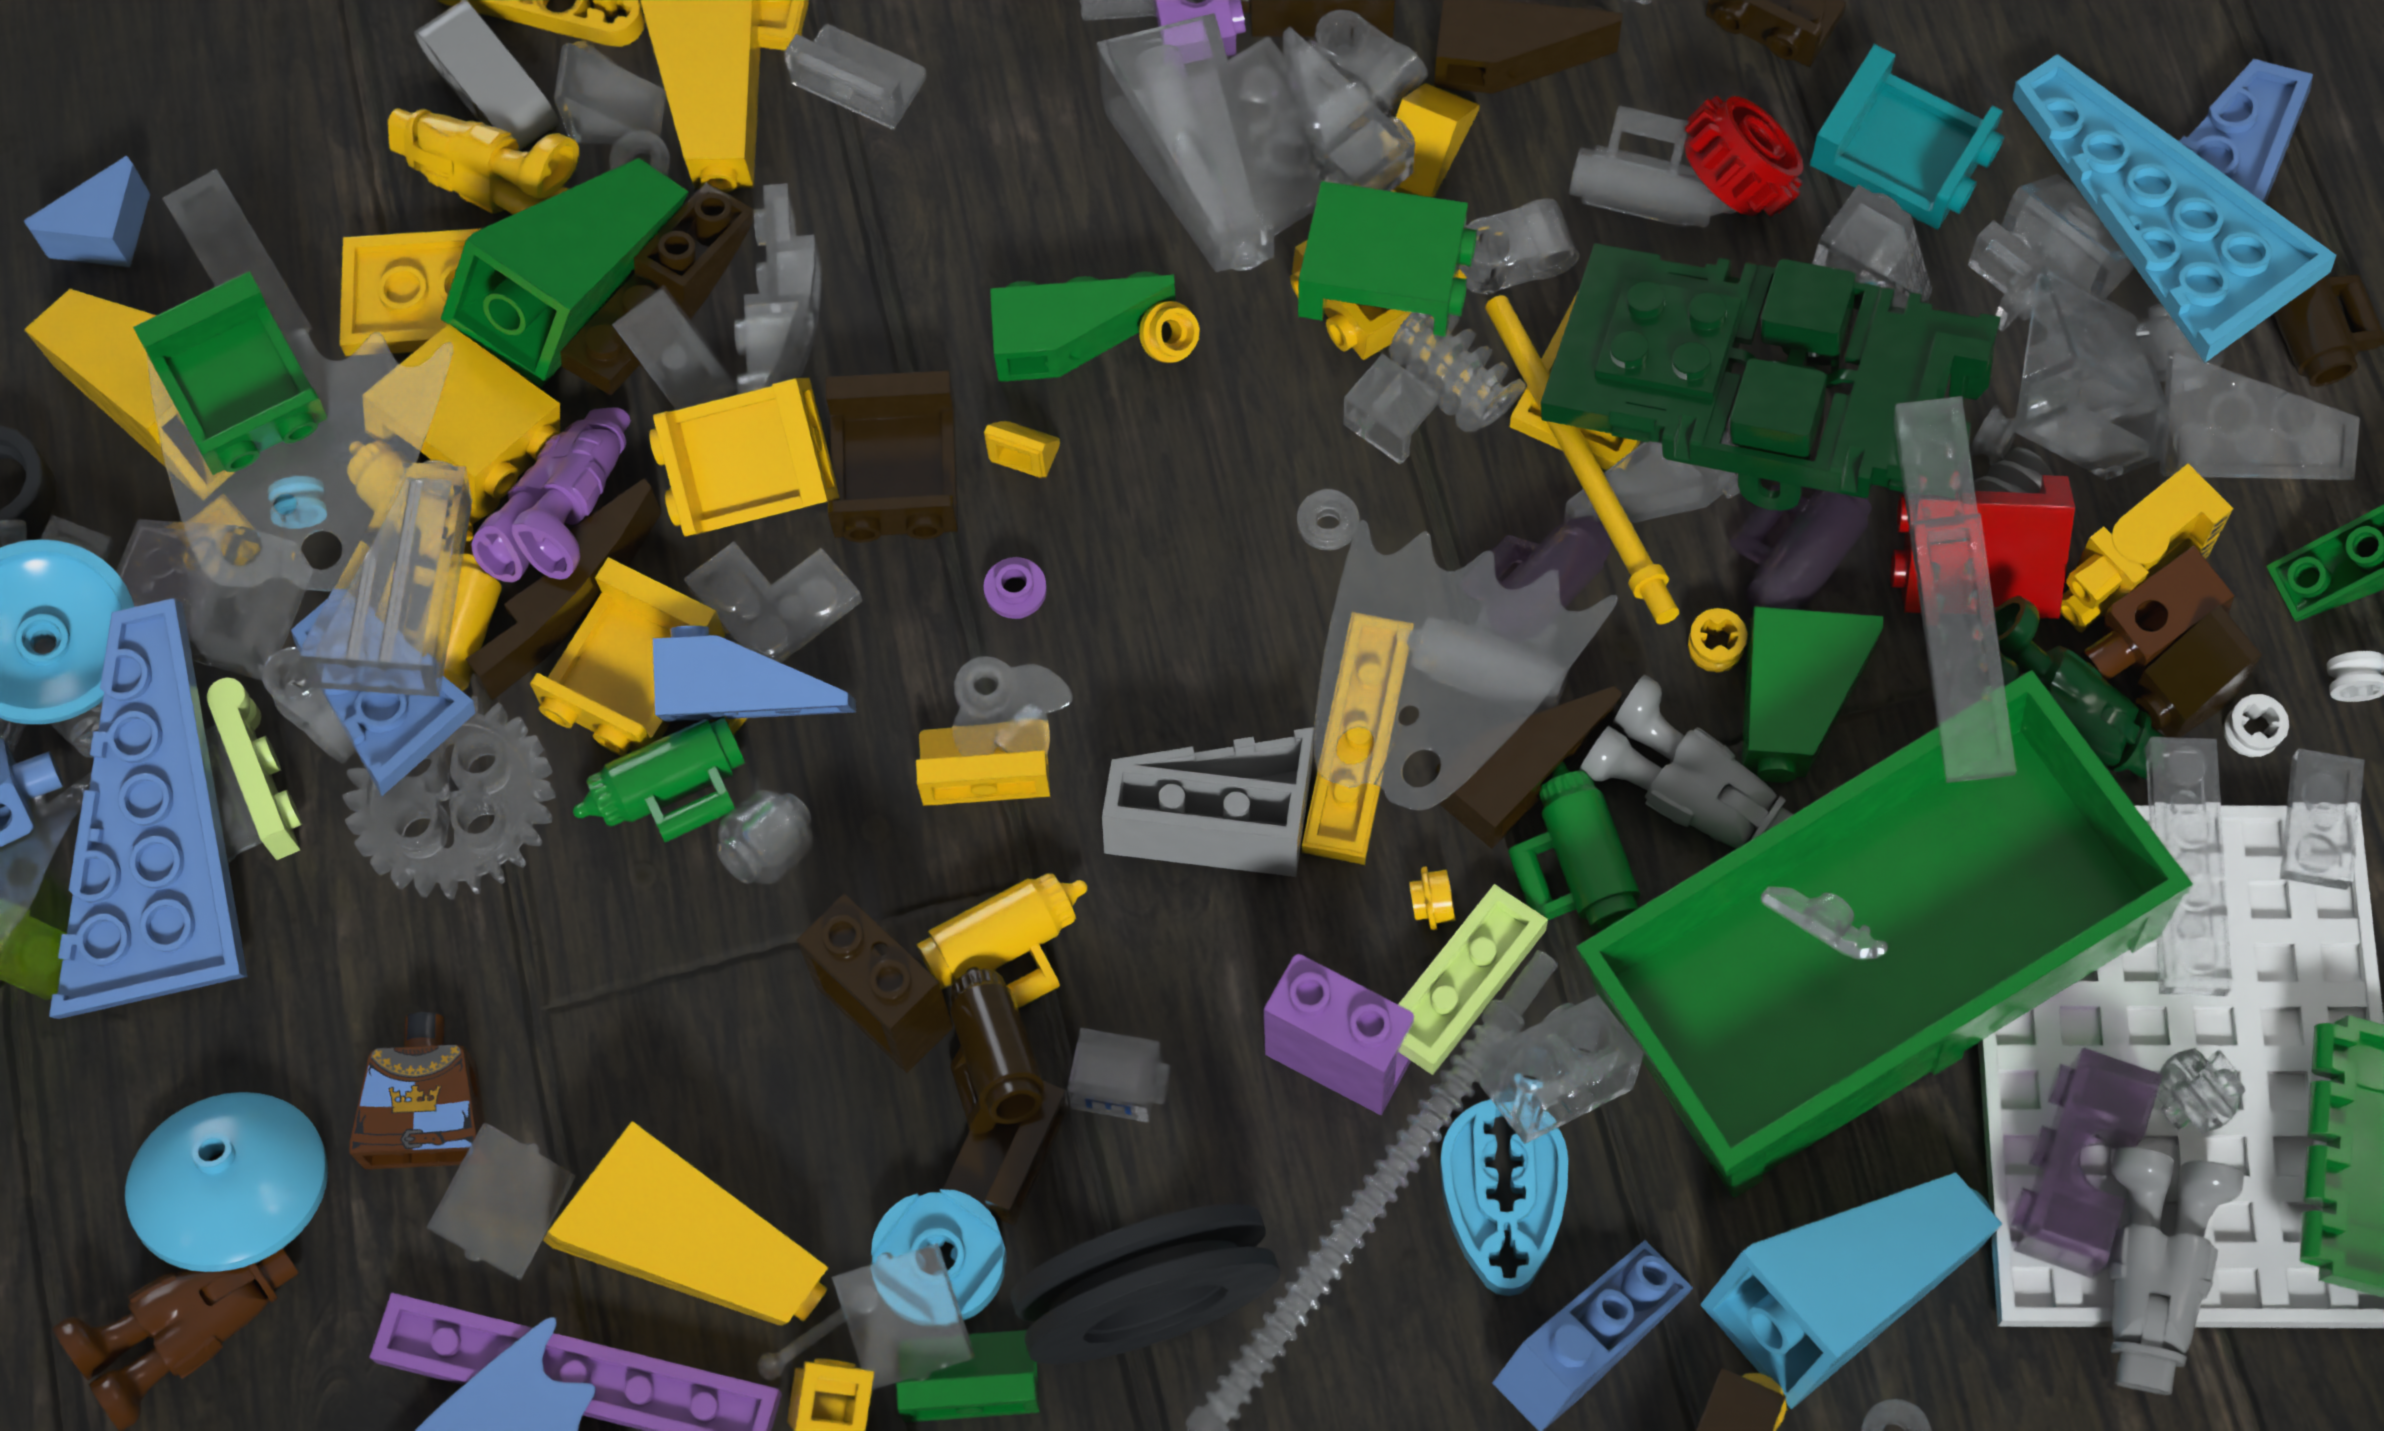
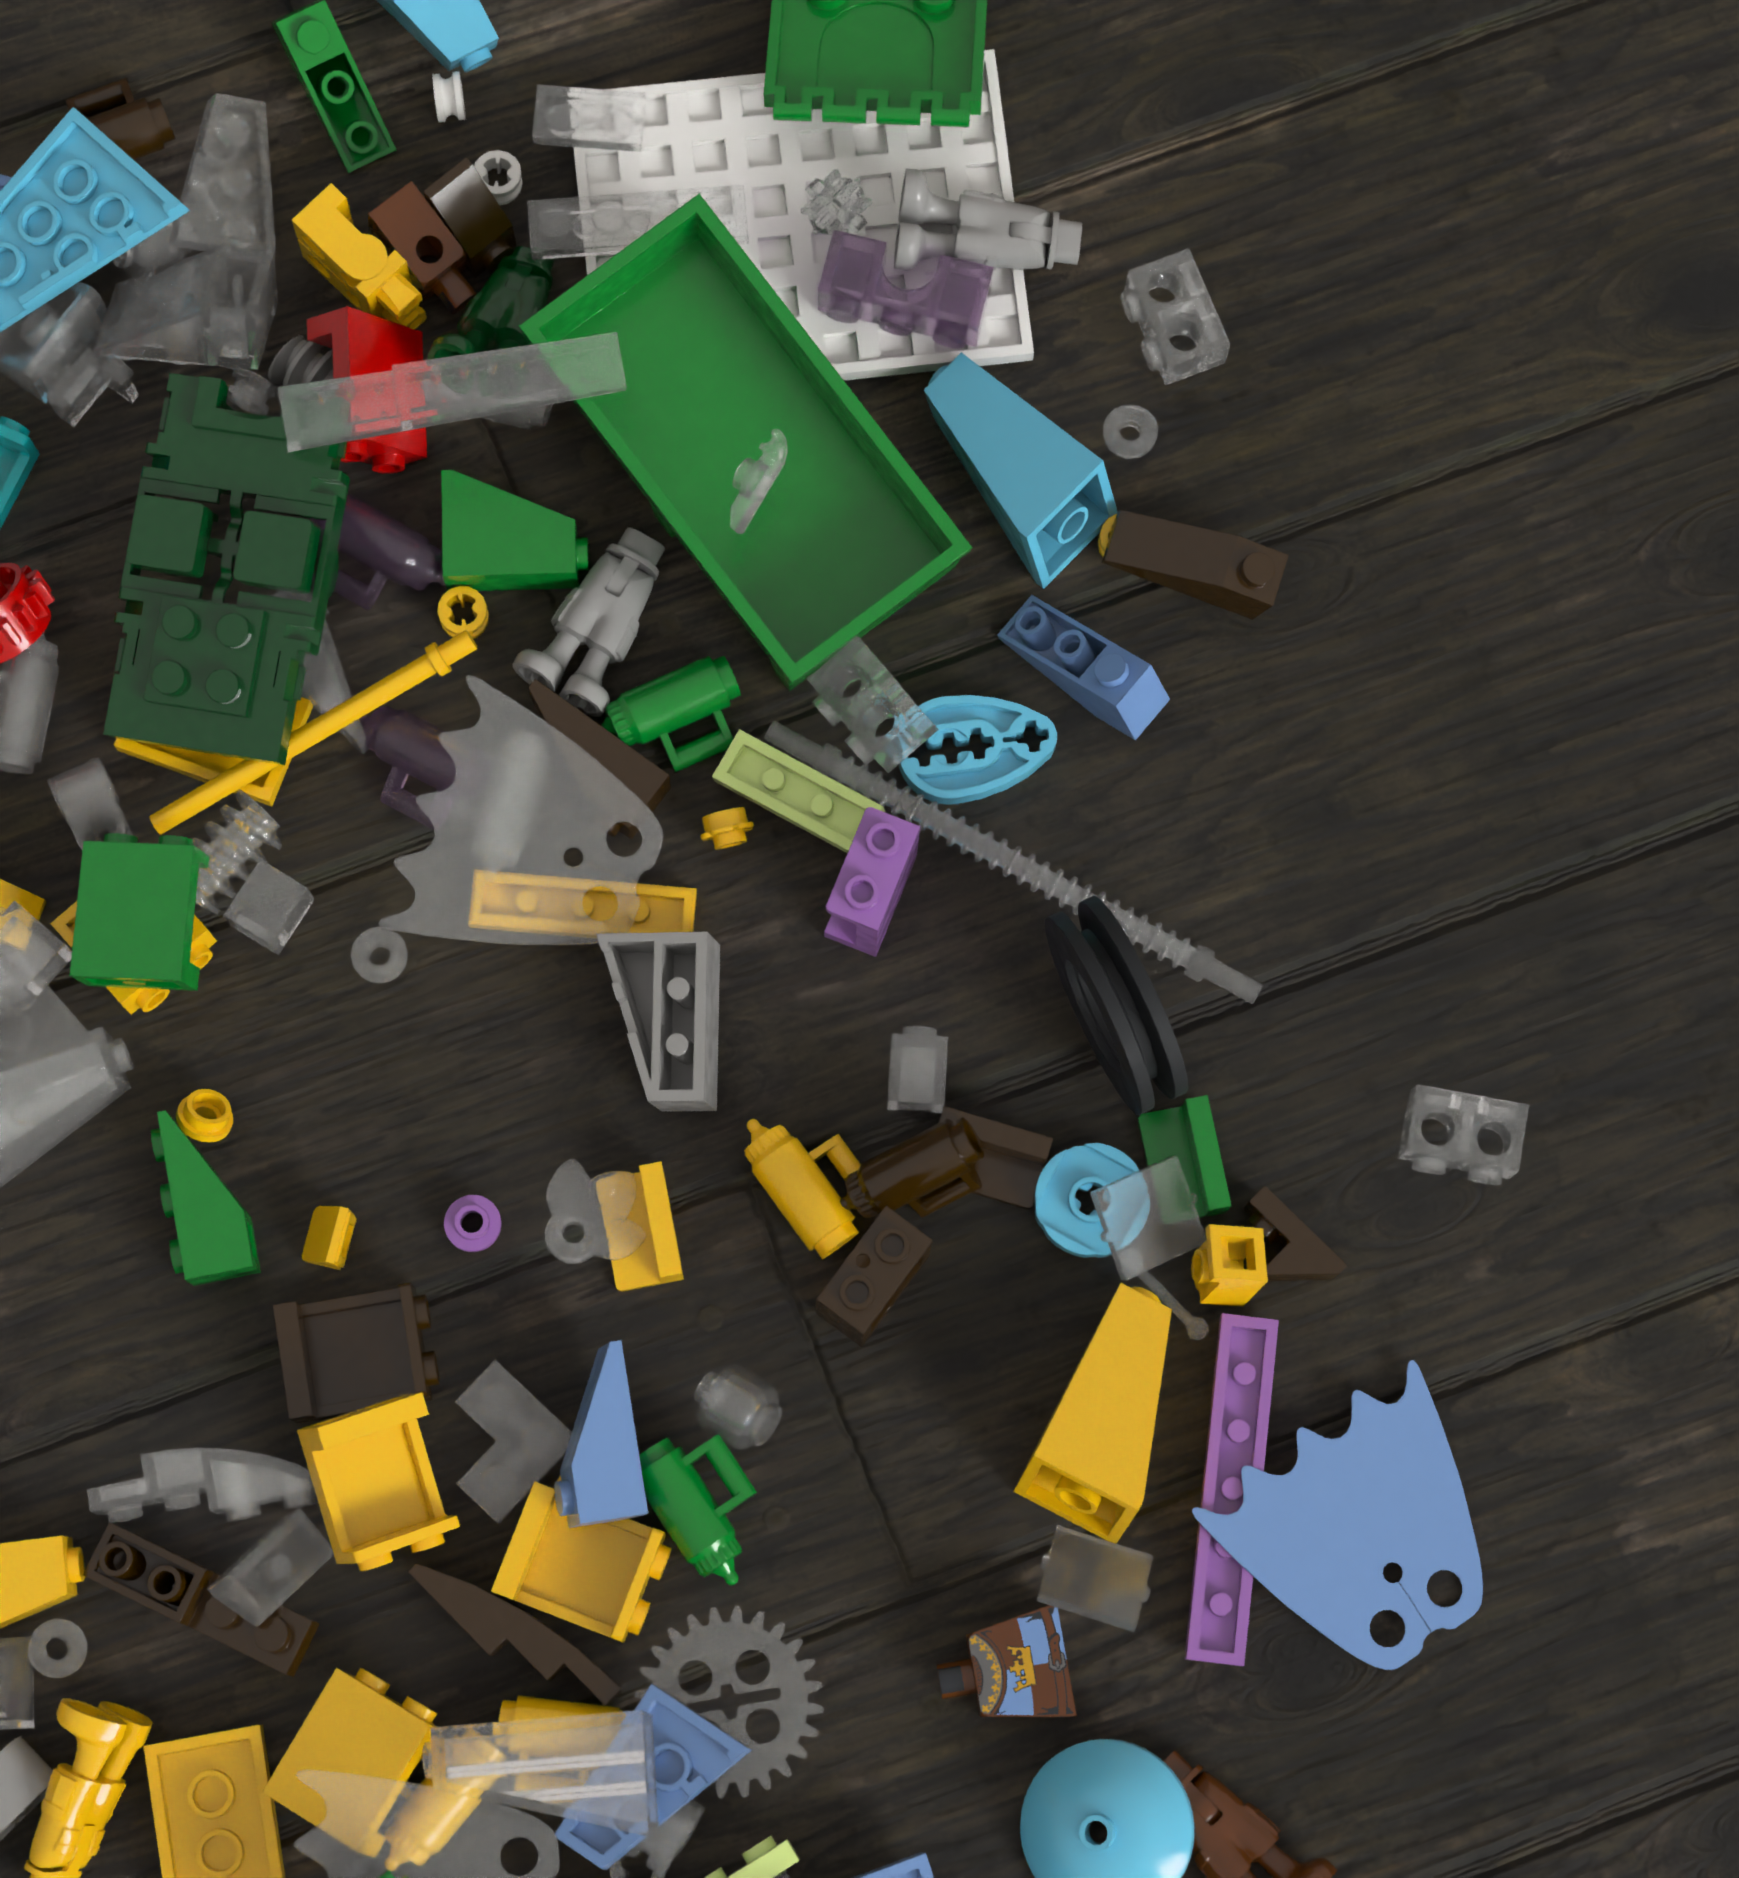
camera: 105 degrees left, 10 degrees up
green slope [440,158,688,388] -> none
medium lavender piece [471,408,630,582] -> none
clear slope [1813,185,1932,308] -> none

